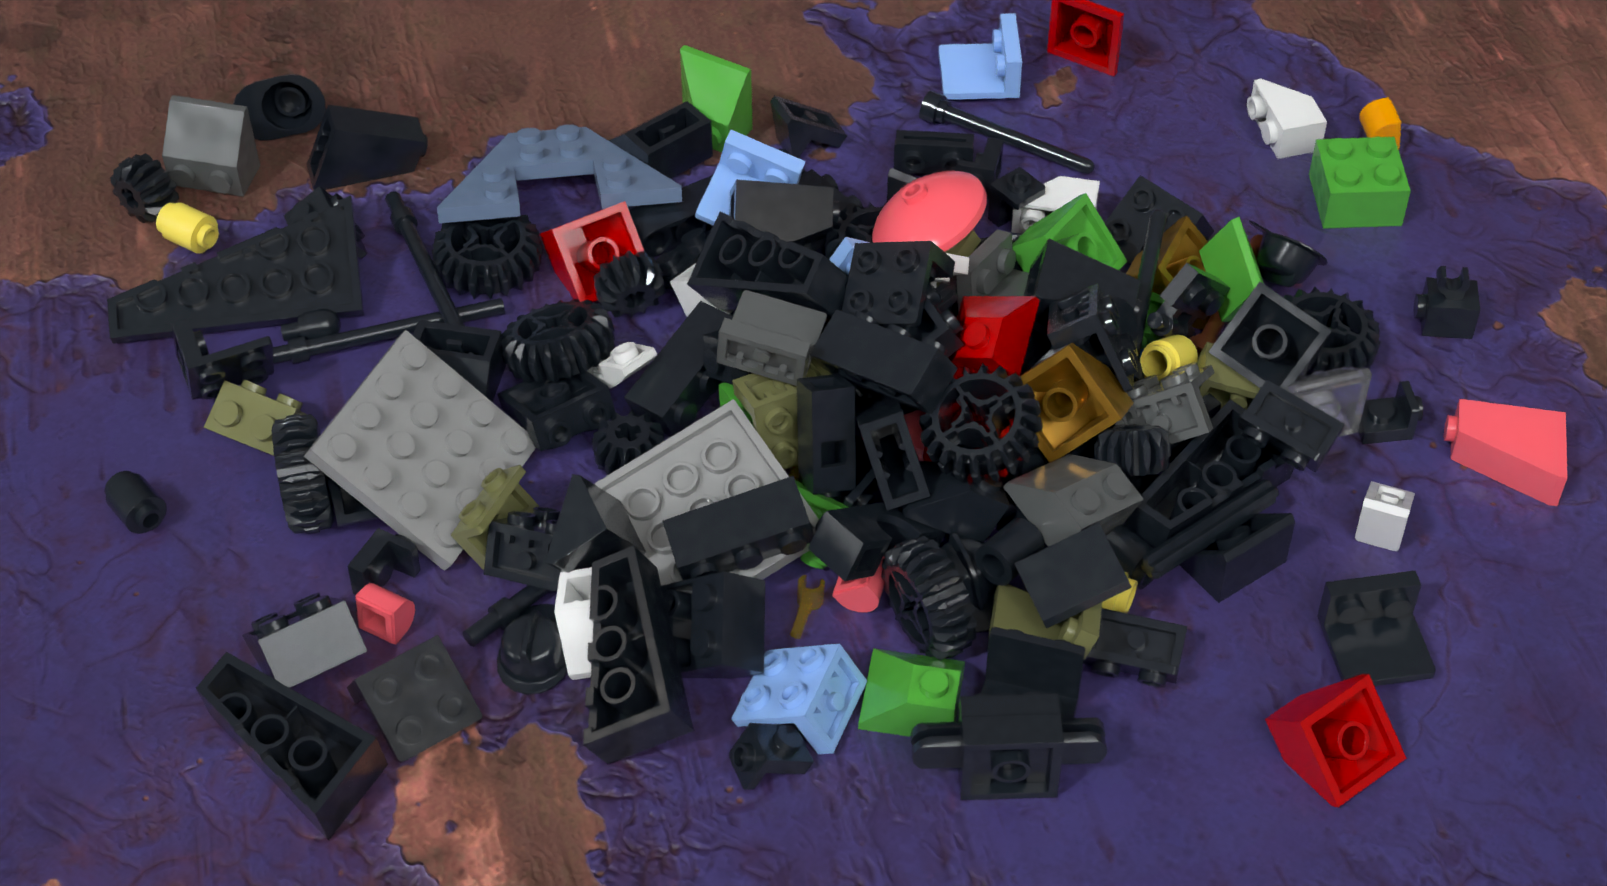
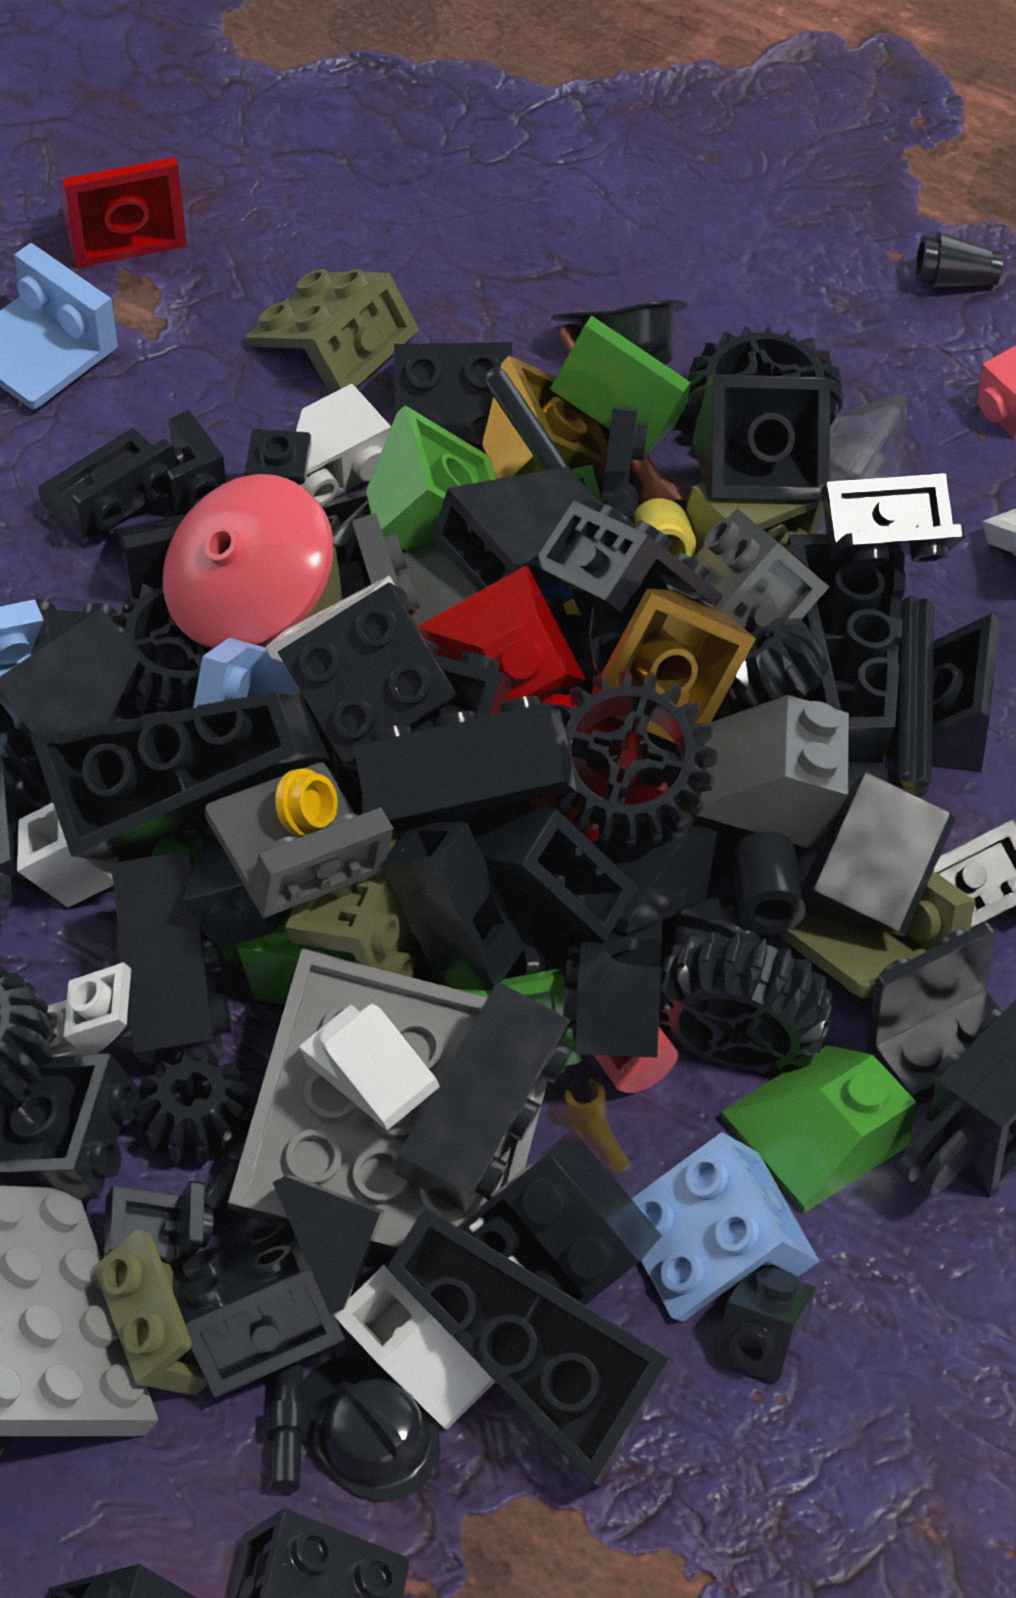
camera: 45 degrees left, 5 degrees up
black bracket [347,528,421,595] -> none
coral brick [356,583,415,645] -> none
black piece [919,90,1094,174] -> none
white slope [1247,79,1327,159] -> none
bright green brick [1309,137,1411,229] -> none
black bracket [1351,381,1423,444] -> none
light orange brick [1359,97,1401,149] -> none
black brick [1413,266,1480,339] -> none
none -> black bracket [103,1181,213,1271]
none -> olive bracket [245,269,419,394]
none -> yellow plate [275,769,338,837]
none -> white slope [298,1004,440,1130]
none -> black cone [915,232,1003,289]

